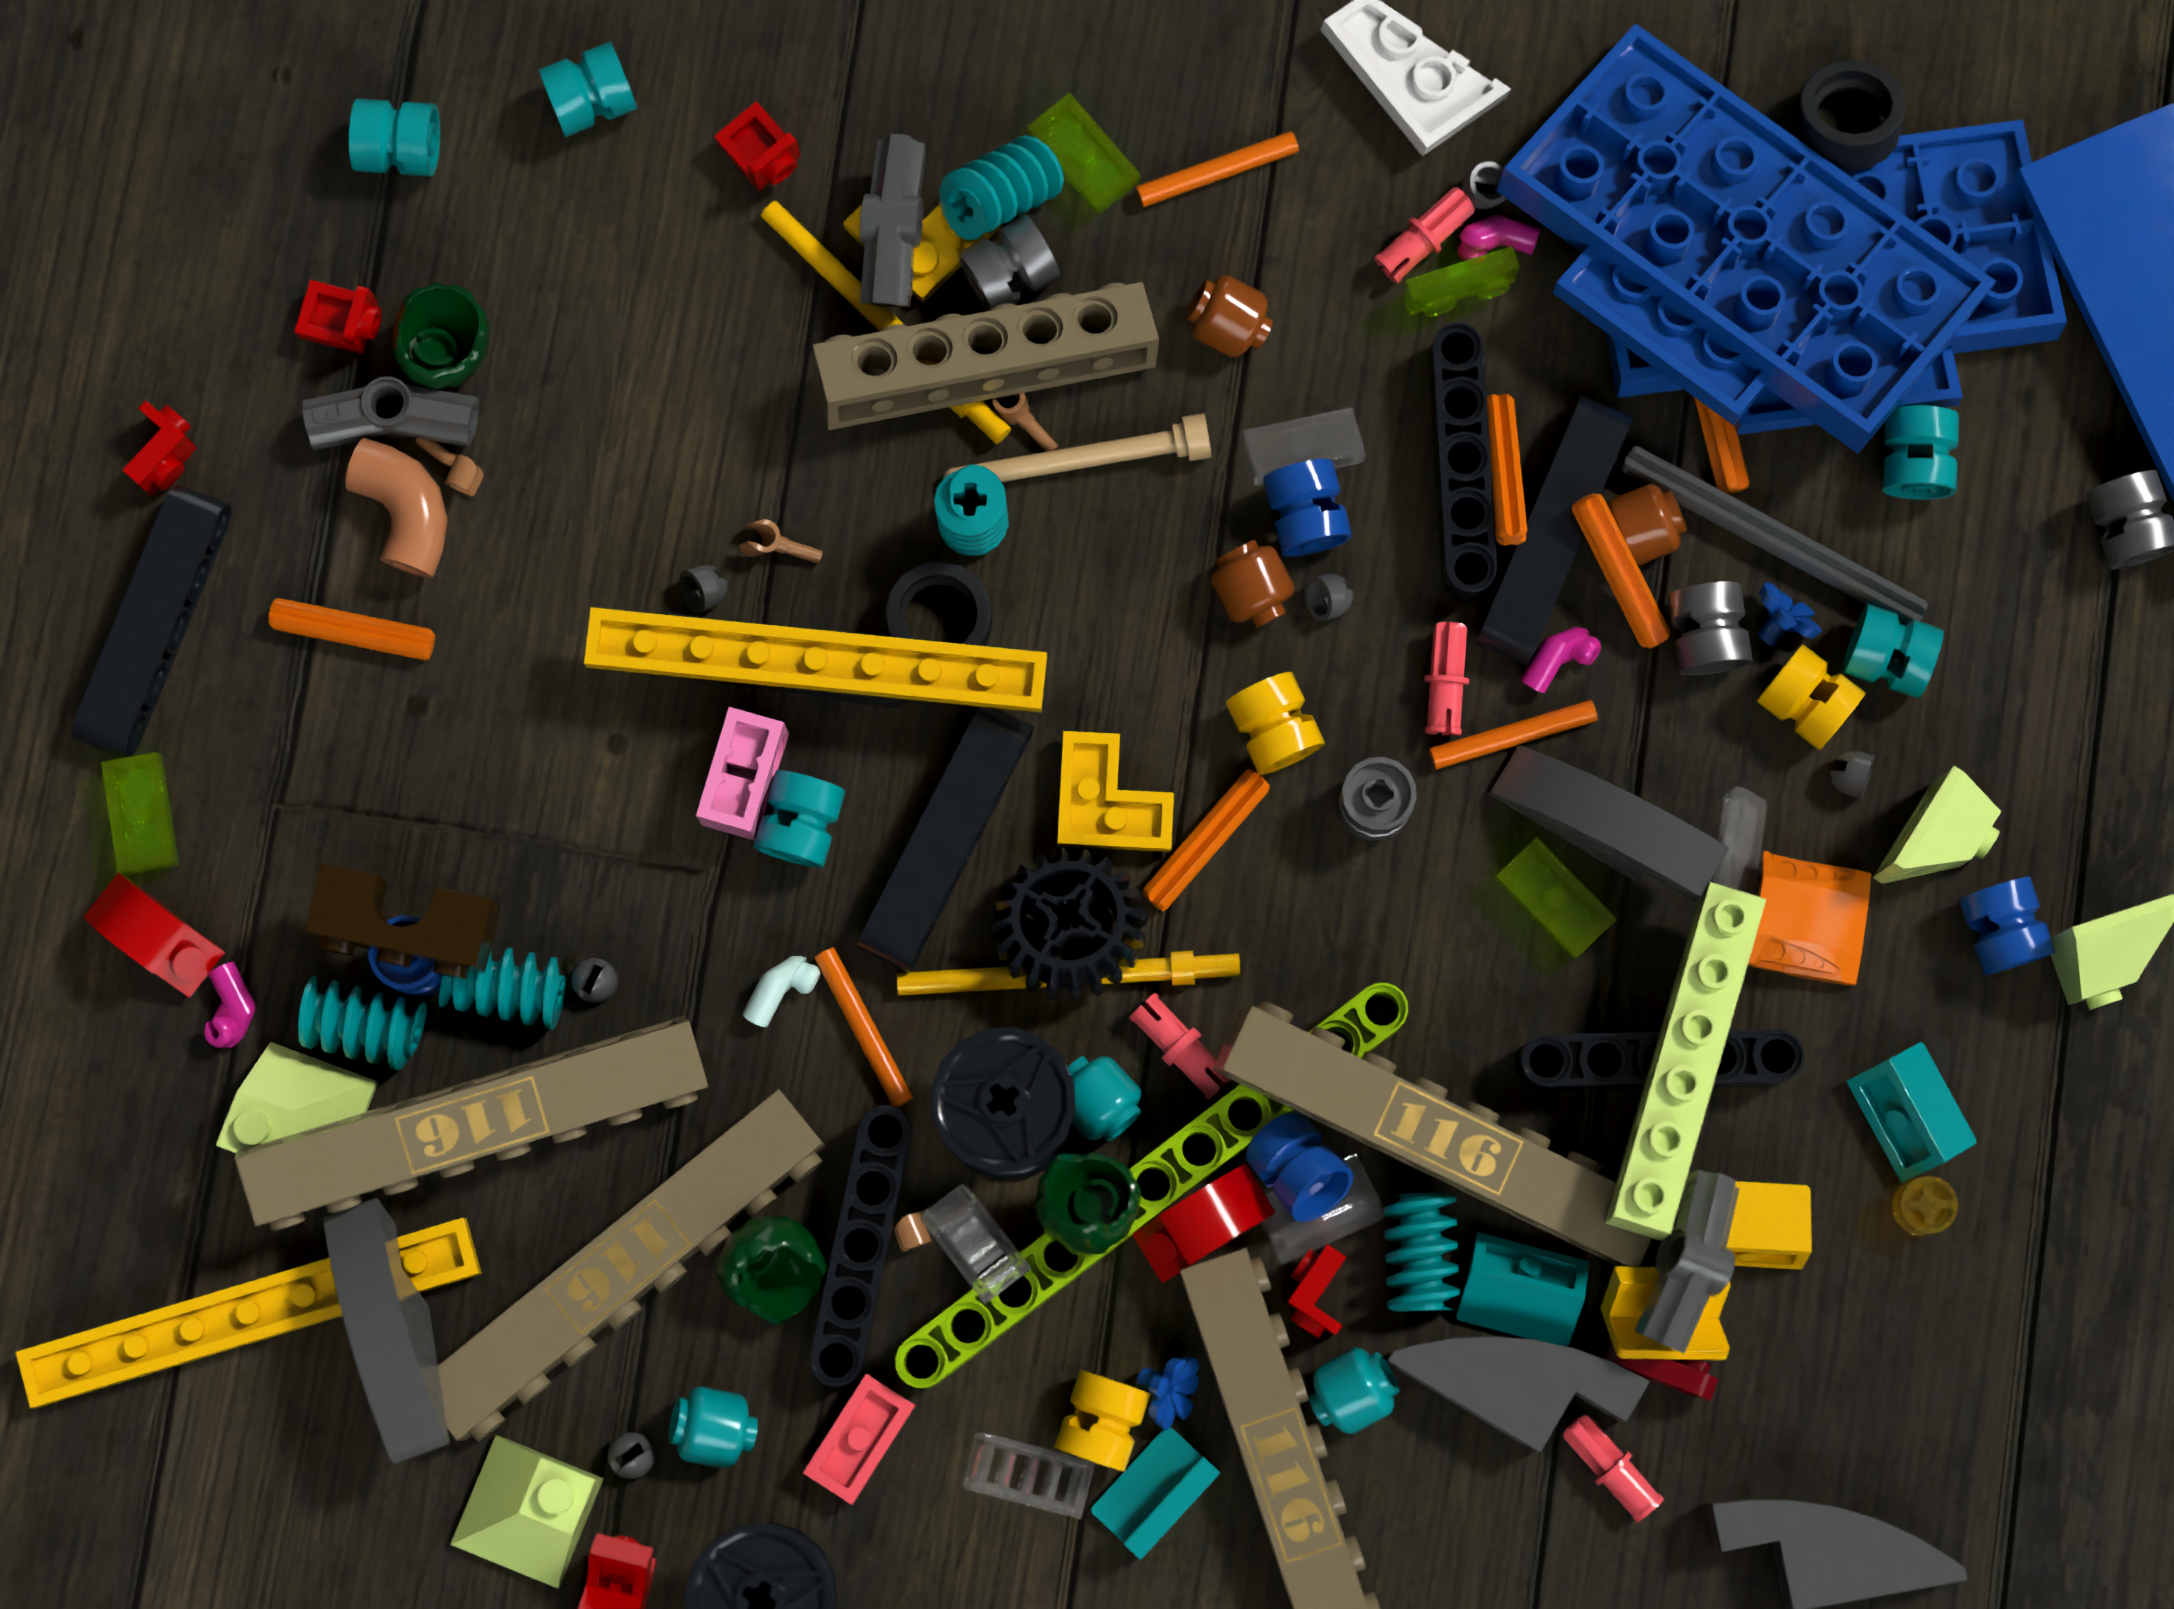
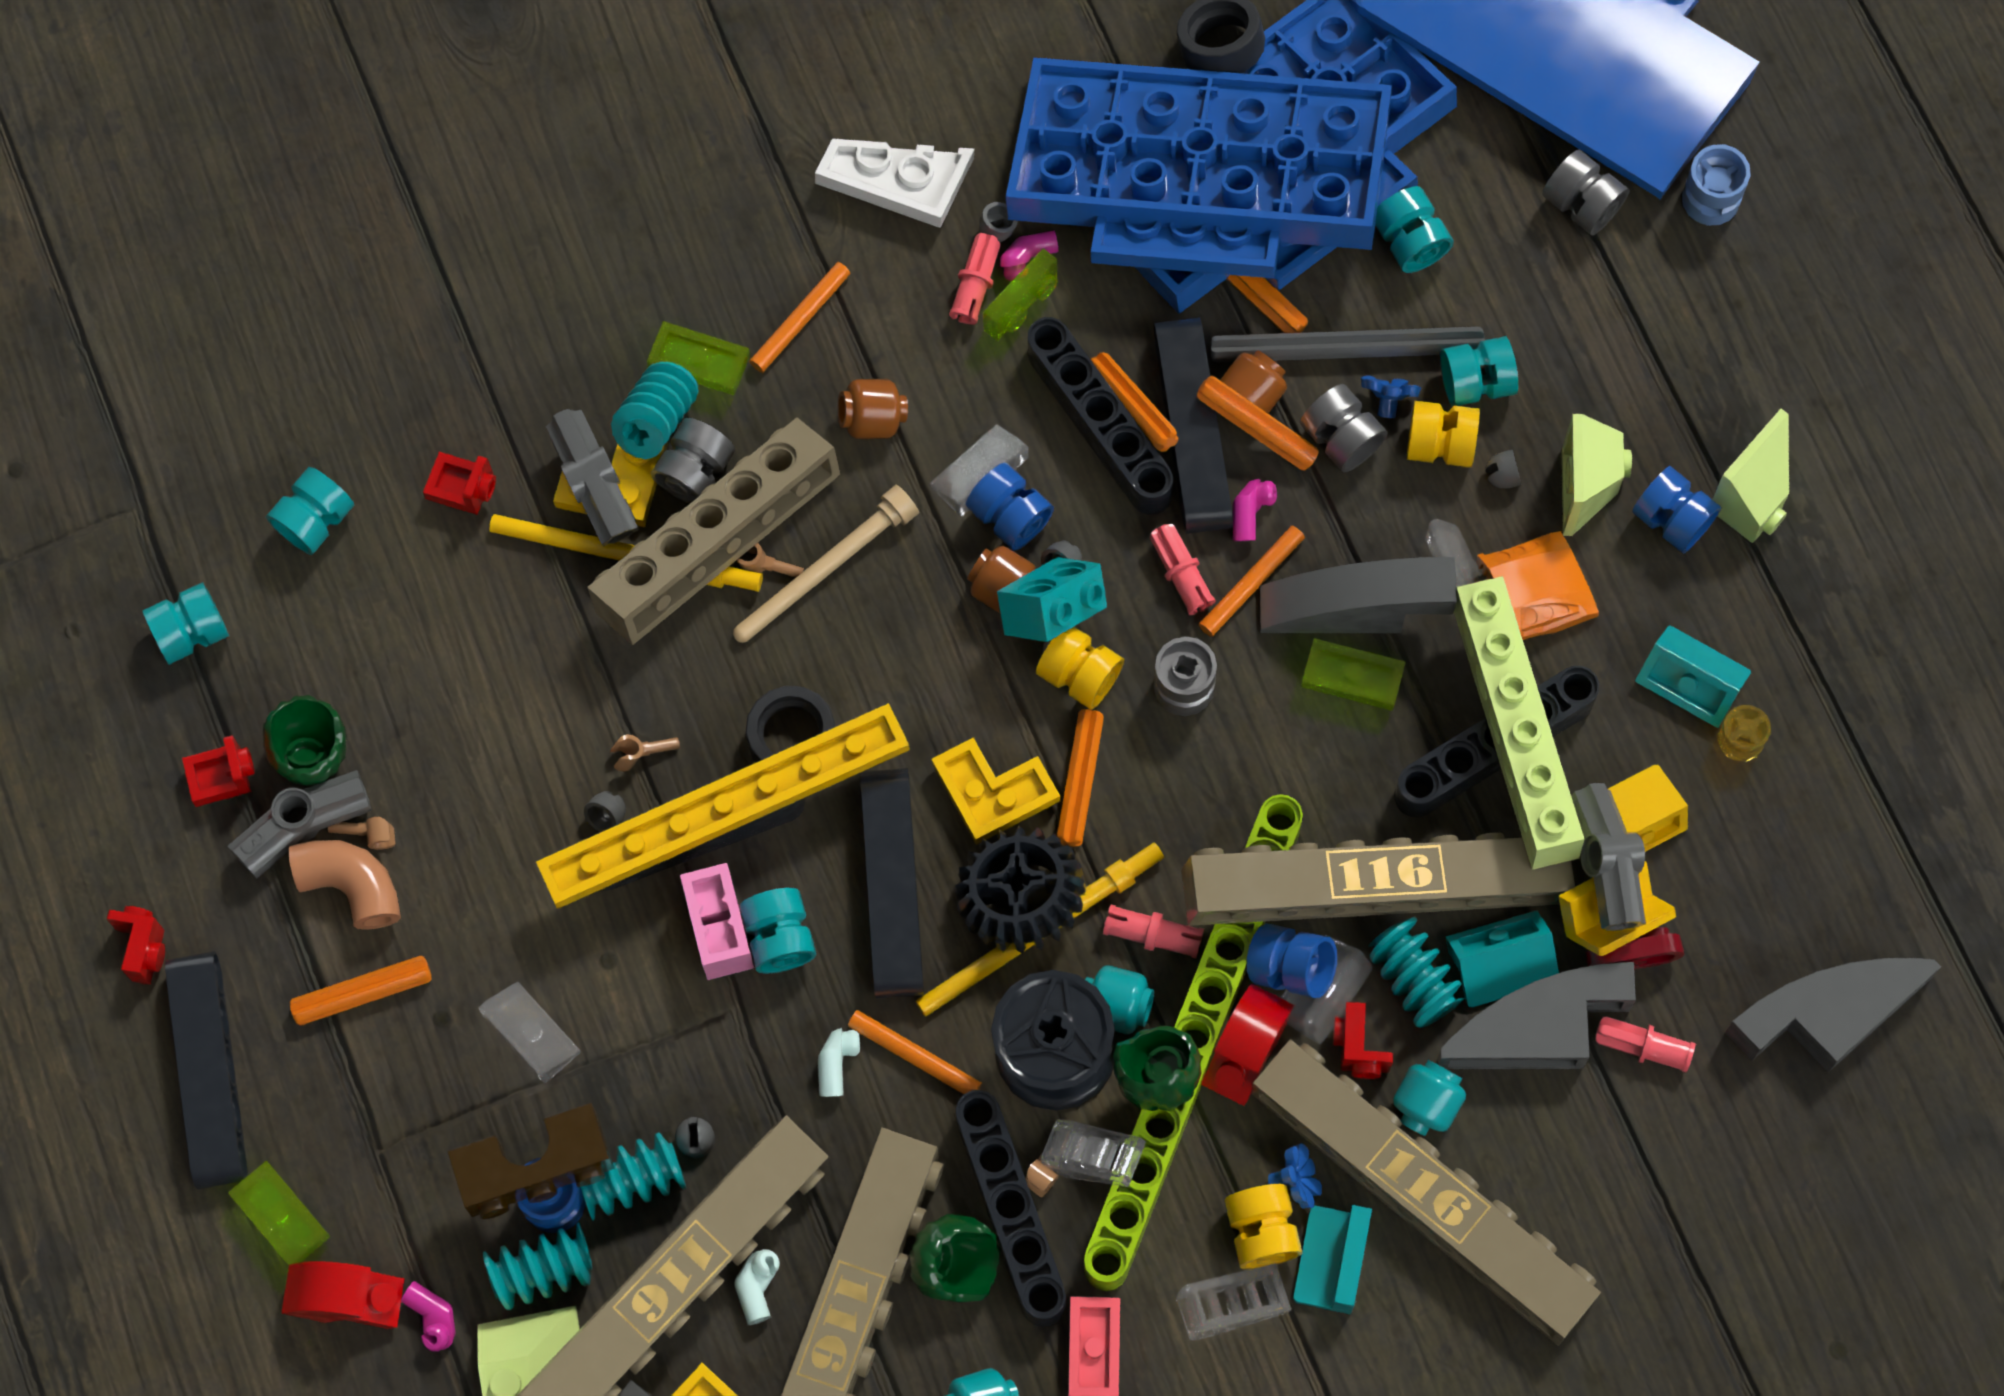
camera: 30 degrees left, 10 degrees down
teal piece [934,464,1009,557] -> none
none -> clear slope [478,982,581,1084]
none -> light aqua arm [734,1249,780,1325]
none -> teal brick [997,557,1107,642]

